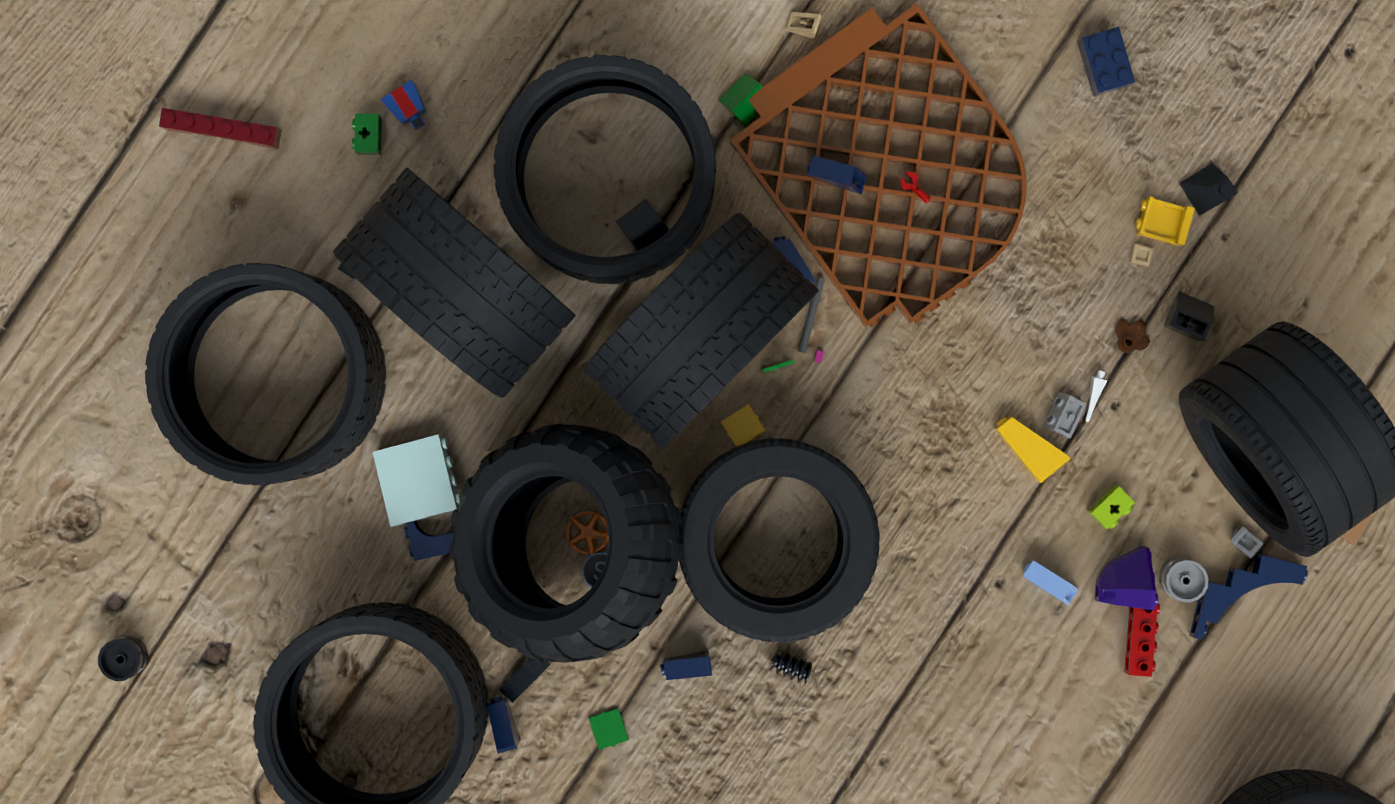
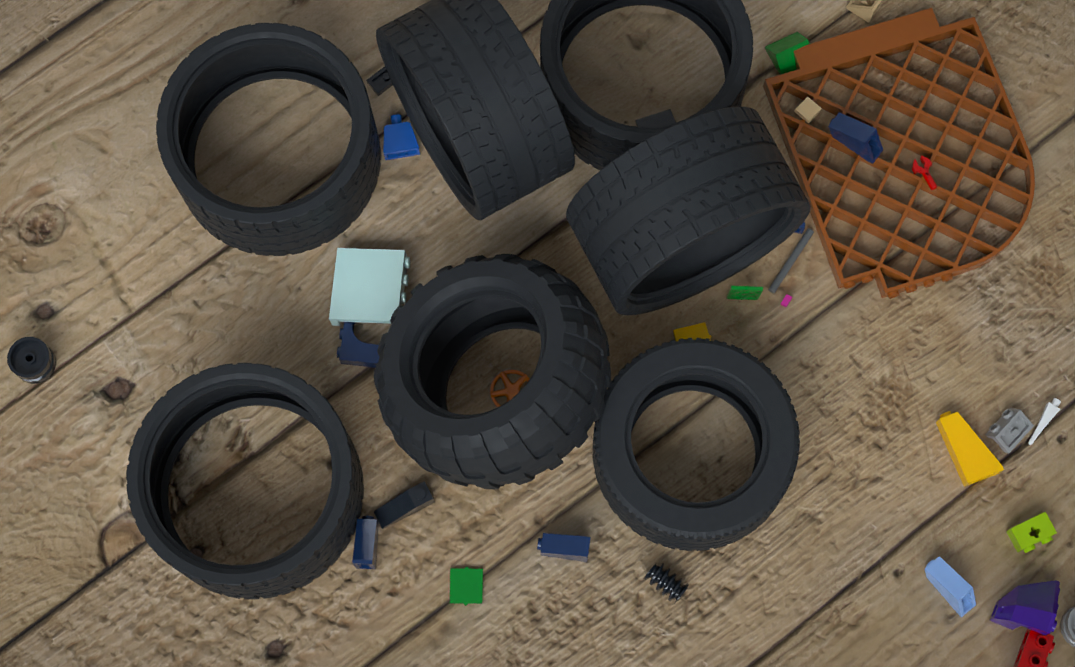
camera: 20 degrees right, 15 degrees down
none -> blue torso [383,114,420,160]
none -> tan tile [794,97,822,124]

